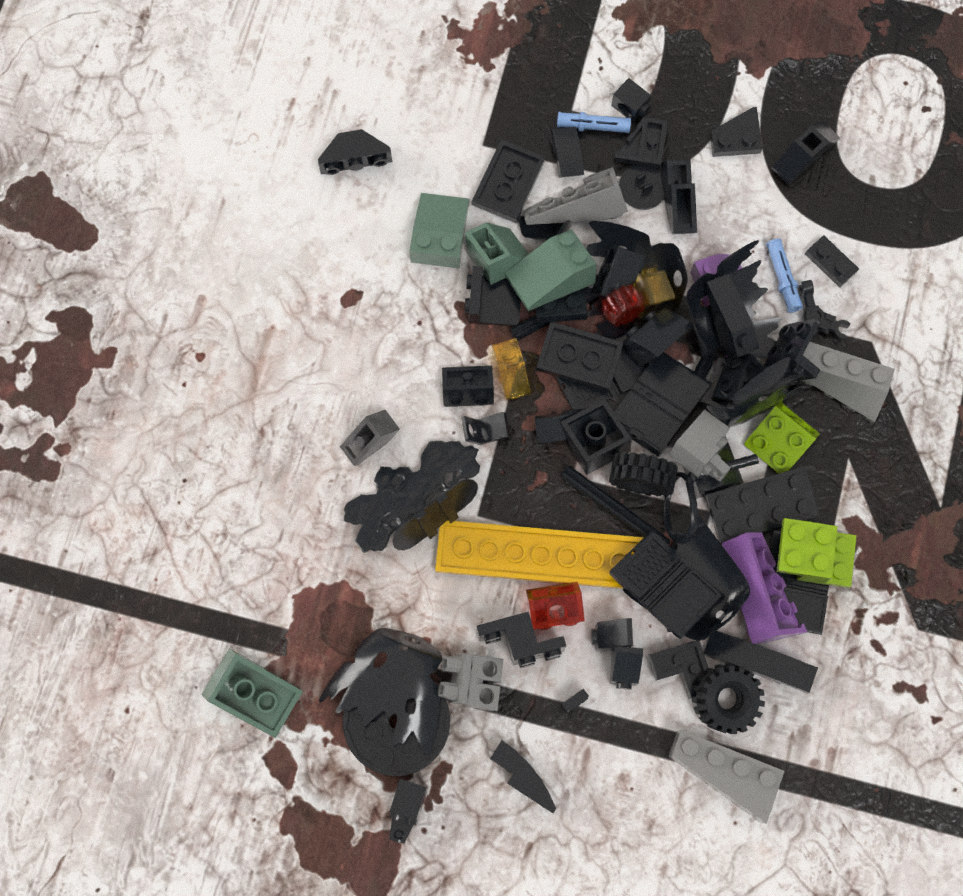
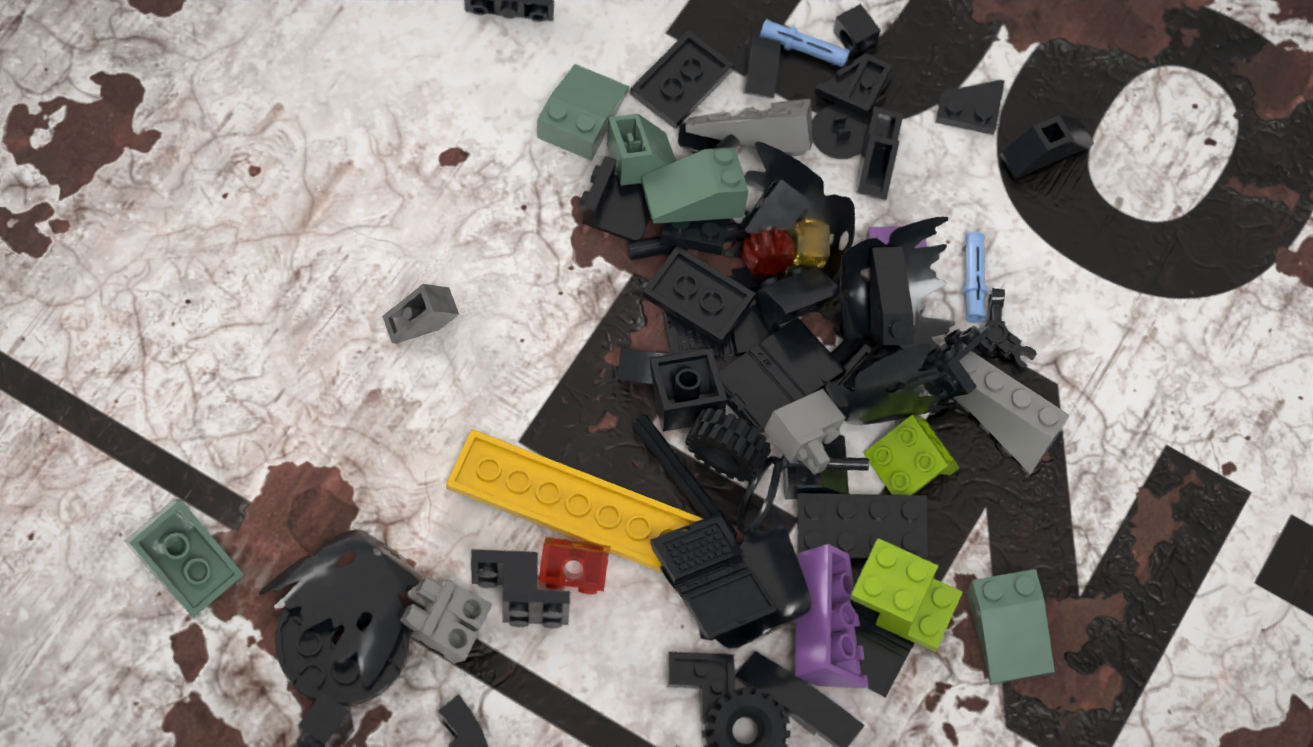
camera: 10 degrees right, 10 degrees down
black plant [344,441,480,553] -> none
black bracket [442,365,494,407] -> none
black bracket [461,412,510,445] -> none
clear yellow slope [492,338,531,400] -> none
black tile [560,688,589,714] -> none
black slope [591,618,633,652] -> none
black slope [610,646,644,690] -> none
black plate [805,235,859,288] -> none
none -> sand green slope [967,569,1055,685]

